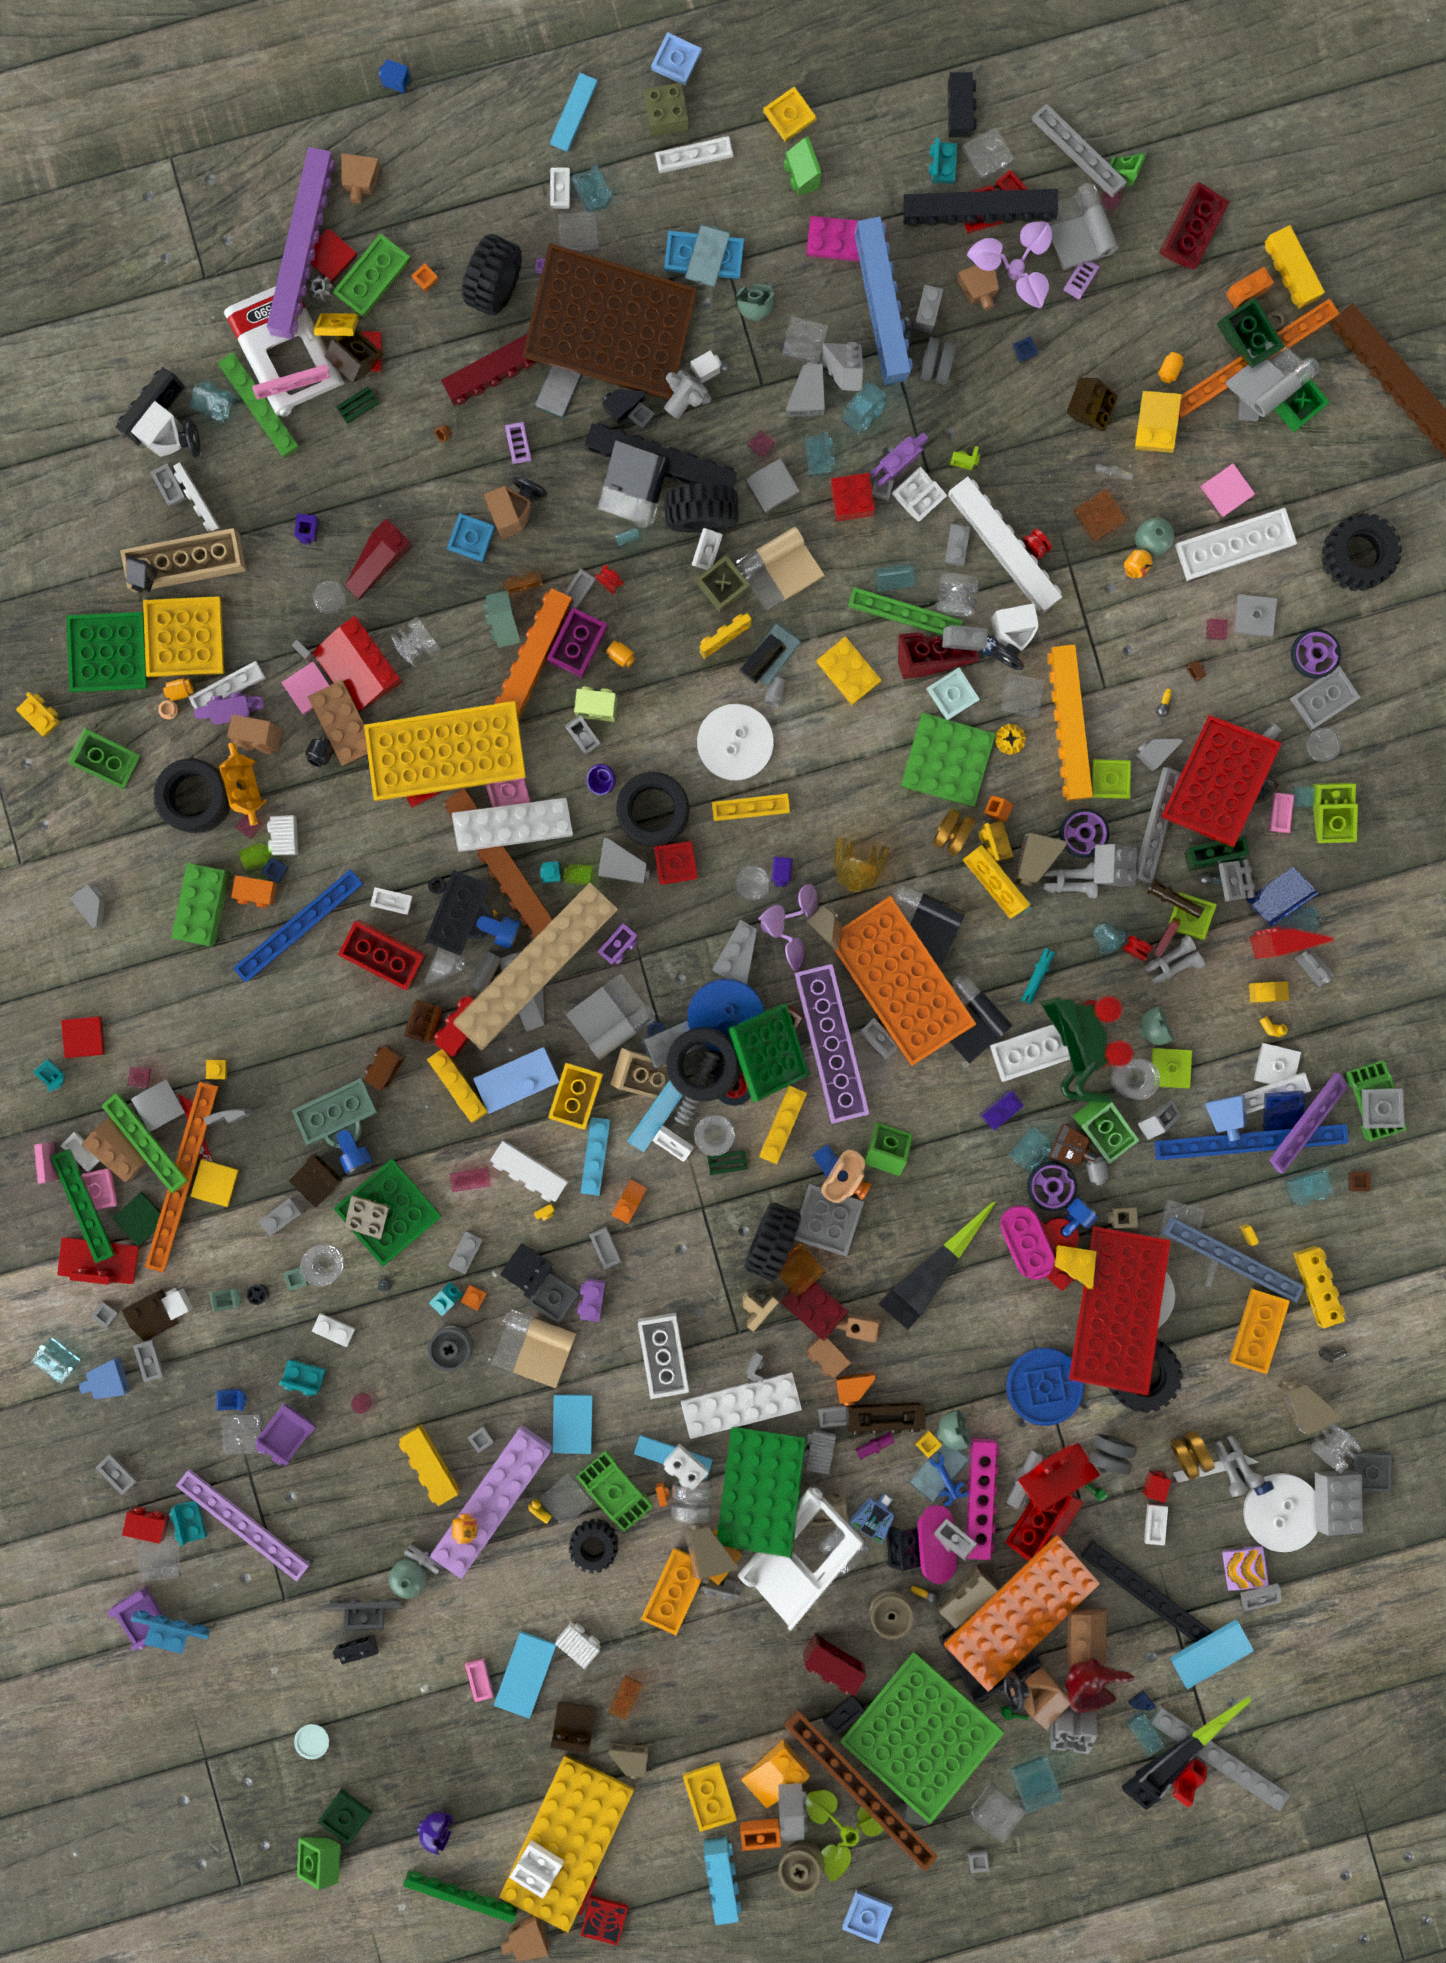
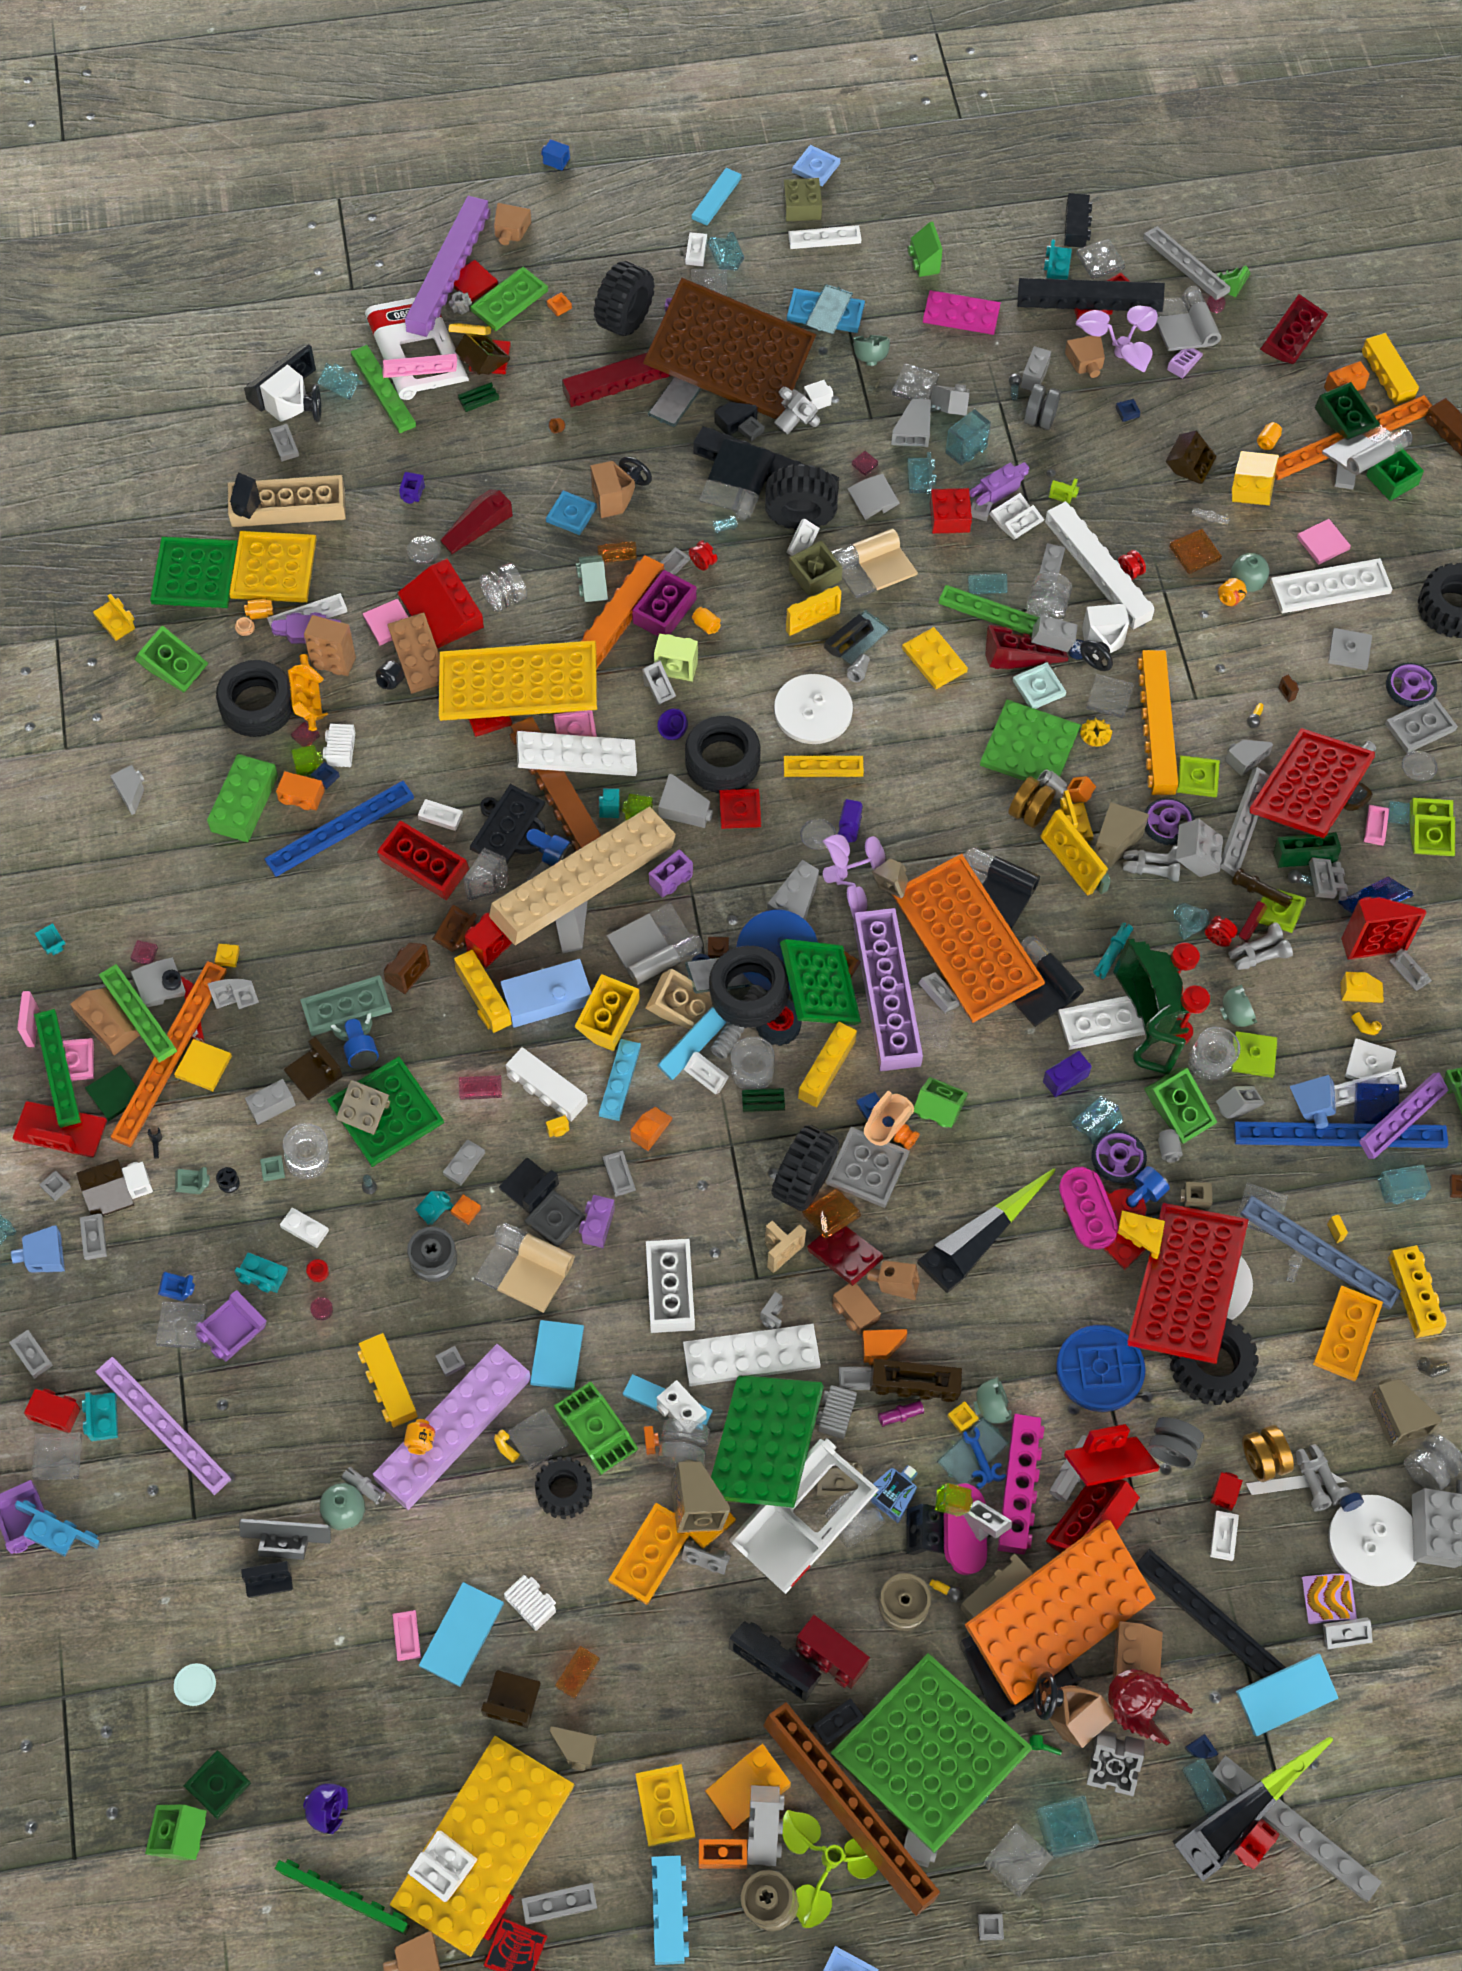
camera: 10 degrees right, 25 degrees down
red tile [61,1016,105,1058] -> none
white tile [61,1132,100,1172] -> none
white plate [173,462,222,533] -> none
light grey tile [292,640,314,662] -> none
lavender slope [505,422,532,464] -> none
yellow plate [763,87,816,142] -> none
clear yellow piece [834,838,889,892] -> none
medium blue brick [854,217,913,385] -> none
reddish brown torso [1048,1123,1098,1165] -> none
green hand [1085,1483,1108,1501] -> none
clear pink tile [1206,619,1228,640] -> none
none -> black hand [148,1128,162,1159]
none -> black bush [162,969,181,991]
none -> red tile [306,1259,329,1282]
none -> light grey plate [521,1883,598,1925]
none -> reddish brown plate [708,937,729,959]
none -> black slope [729,1621,822,1702]
none -> clear neon green brick [935,1483,973,1517]
none -> light grey brick [1037,769,1067,798]

